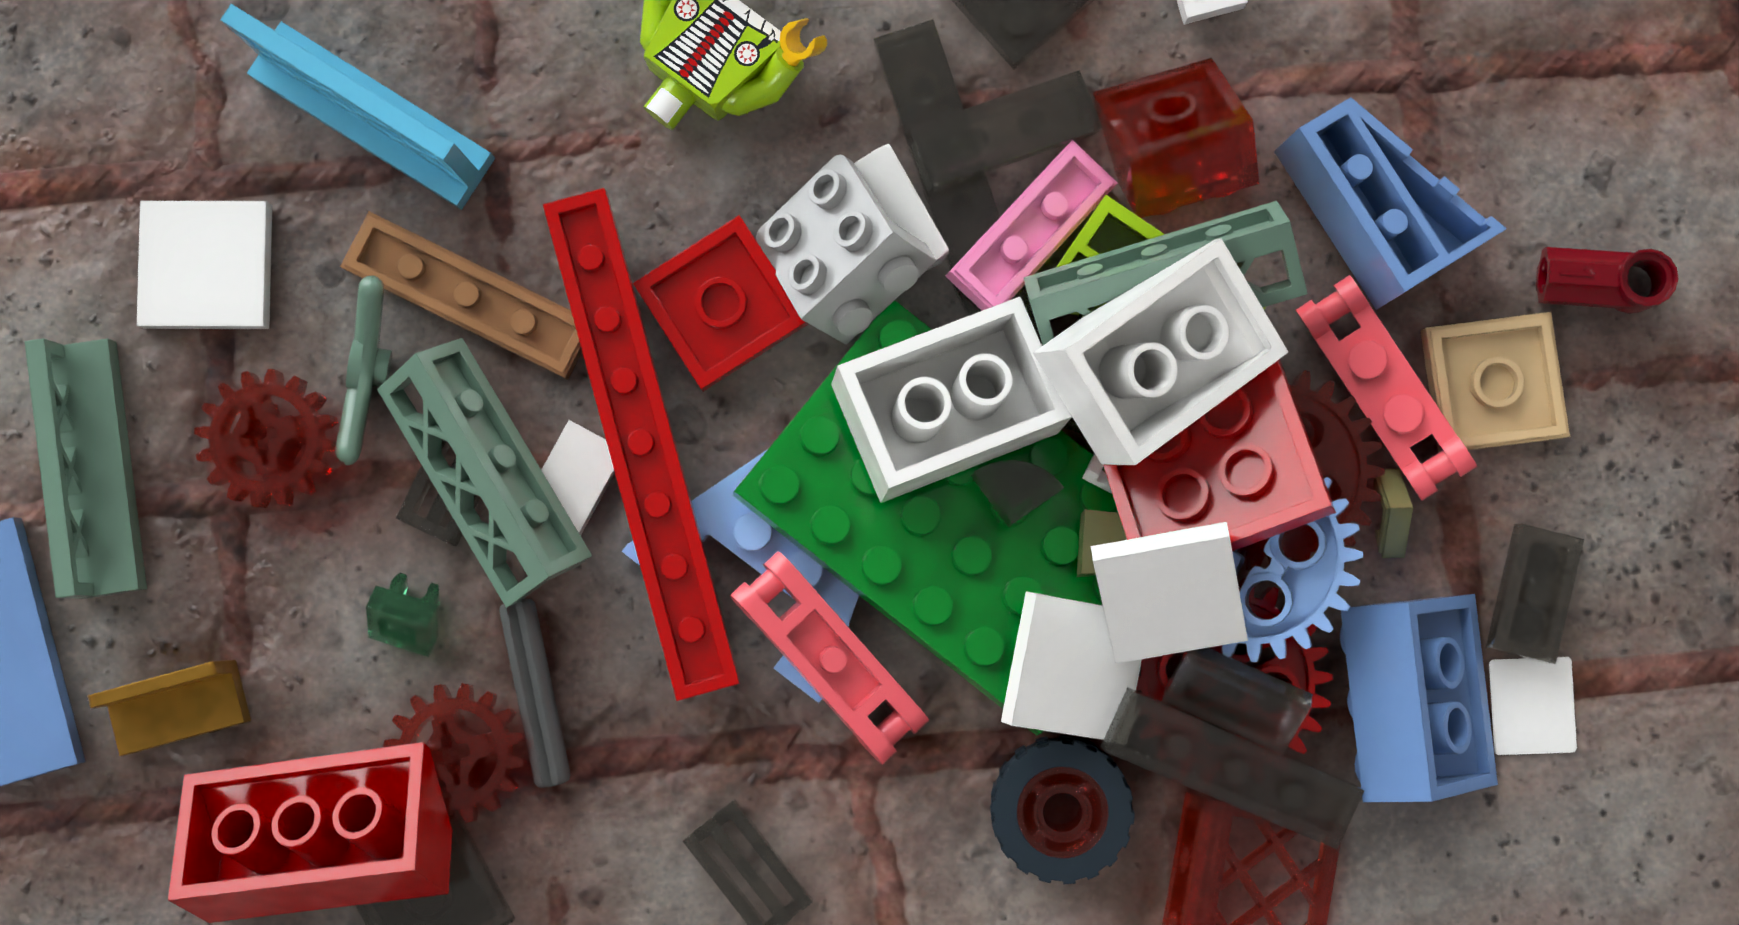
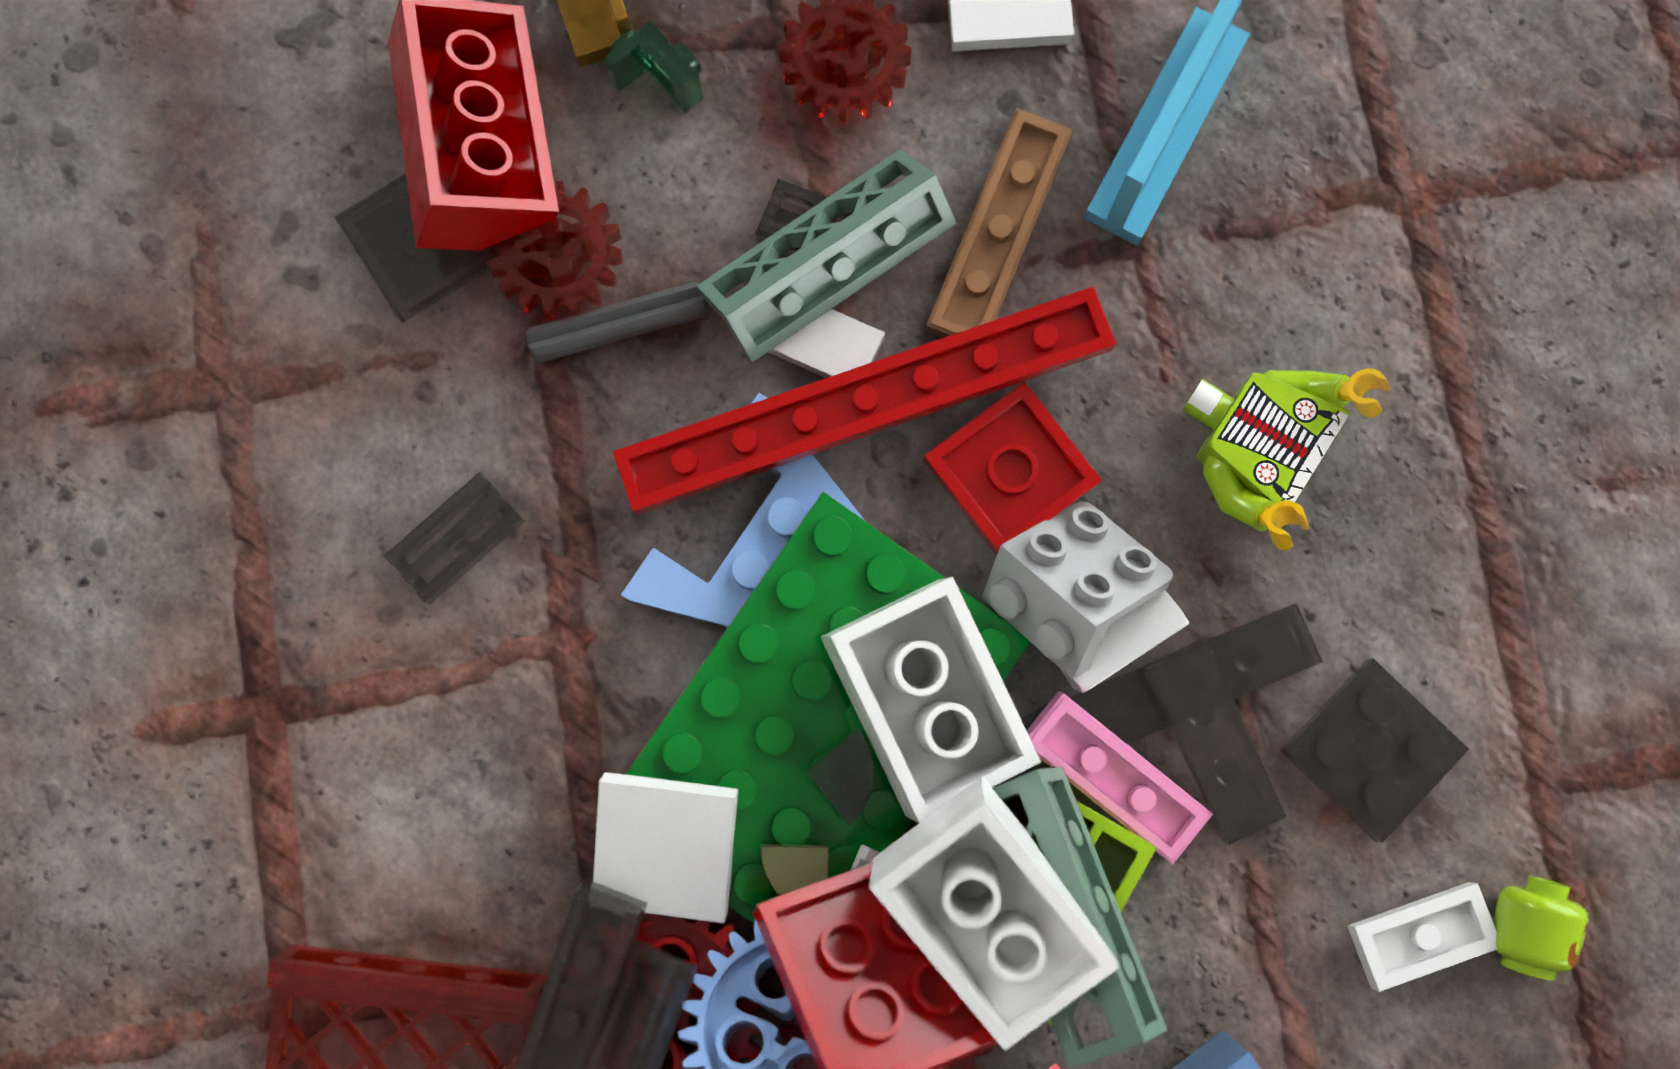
camera: 85 degrees right, 5 degrees down
sand green piece [335,275,392,465] -> none
clear green tile [366,573,440,657] -> none
coral plate [730,551,929,765] -> none
black wheel [990,735,1135,885] -> none
white tile [1091,522,1248,664] -> none
clear red slope [1093,58,1260,218] -> none
none -> clear green bracket [604,20,703,113]

